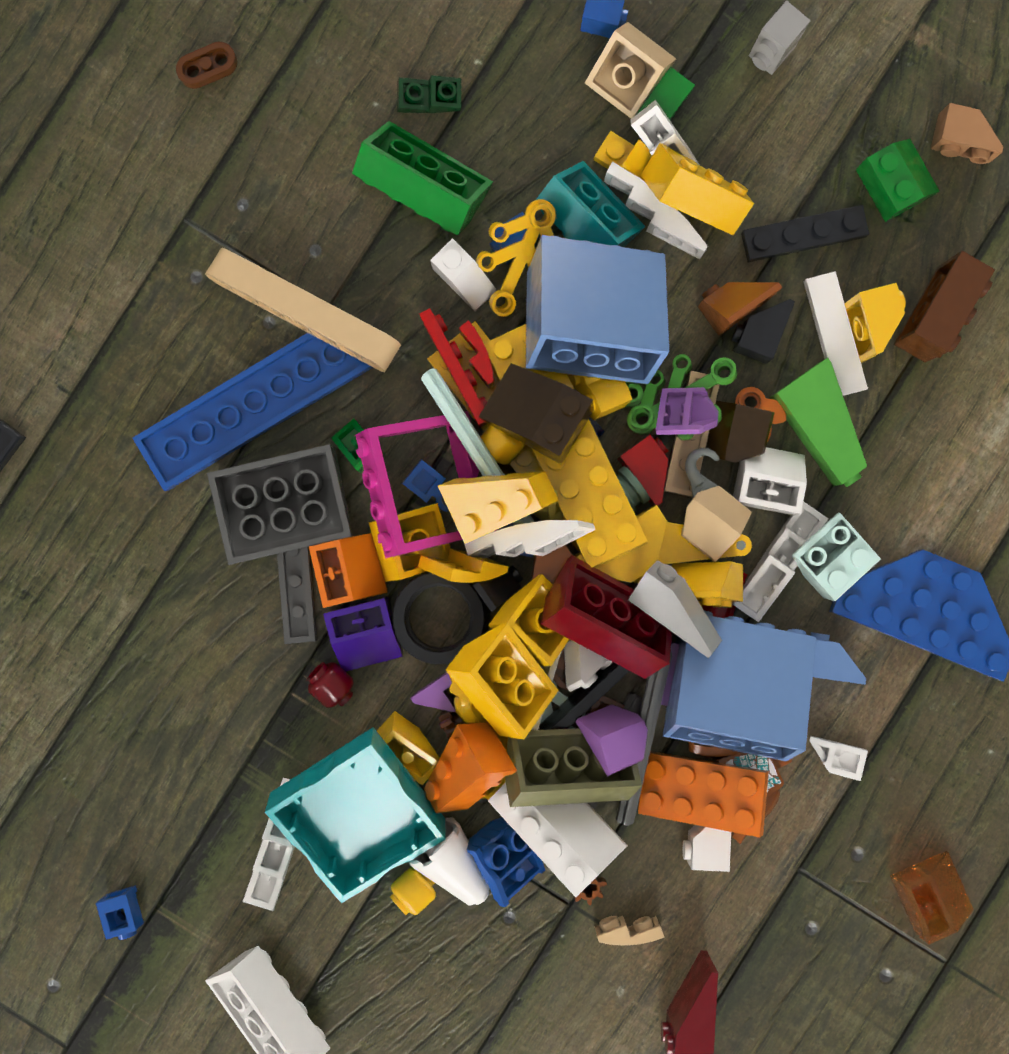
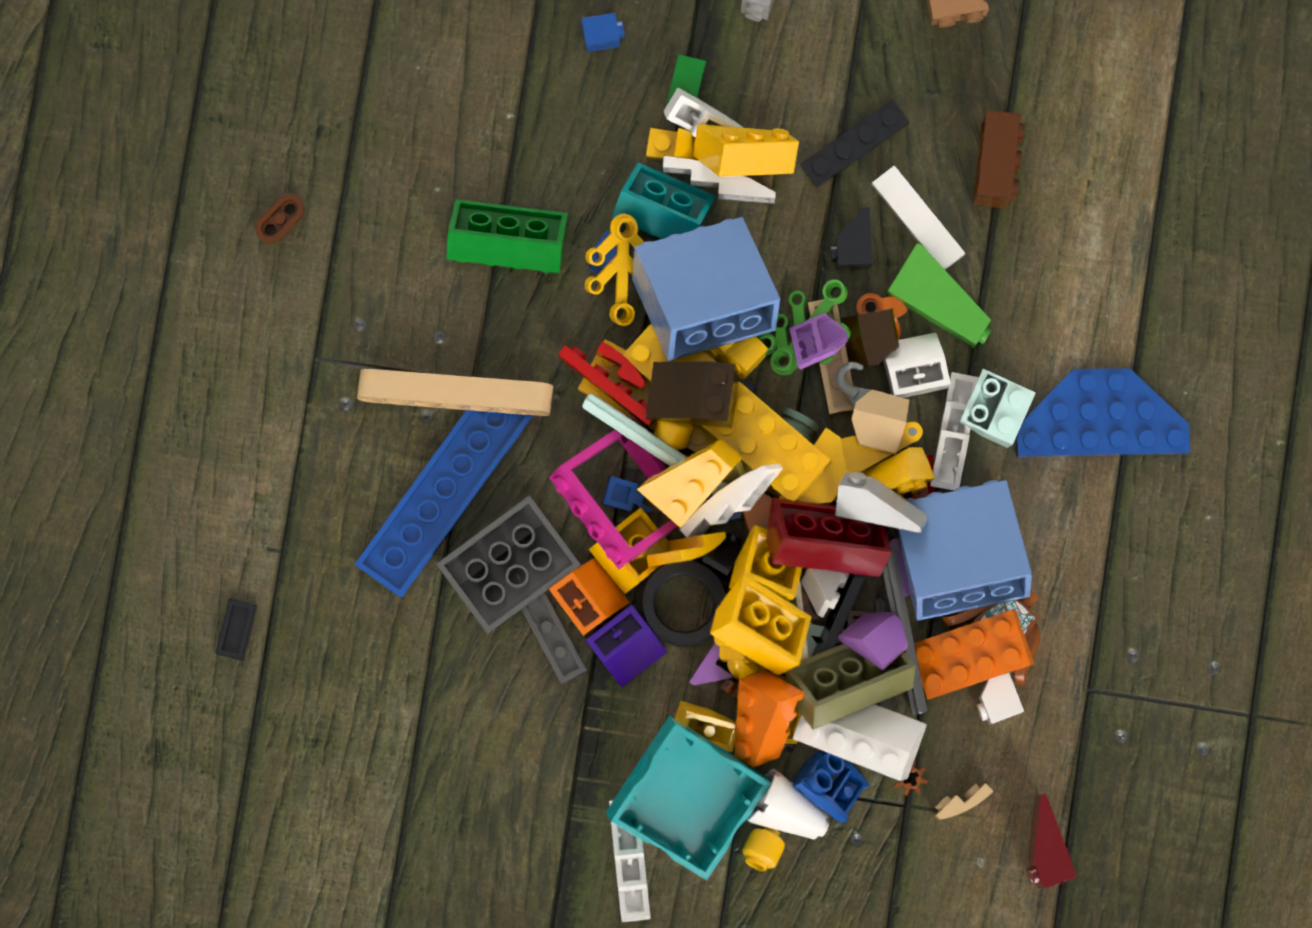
camera: 20 degrees left, 5 degrees down
dark red head [307,662,354,708] -> none
green slope [331,418,385,474] -> none
dark green slope [397,75,461,113] -> none
white slope [430,238,497,312] -> none
tan slope [585,22,676,119] -> none
red slope [617,435,669,506] -> none
dark orange slope [698,282,782,336] -> none
white slope [809,736,868,781] -> none
medium blue slope [810,632,866,684] -> none
yellow slope [844,283,906,363] -> none
green slope [856,139,940,222] -> none
clear orange slope [890,851,974,945] -> none

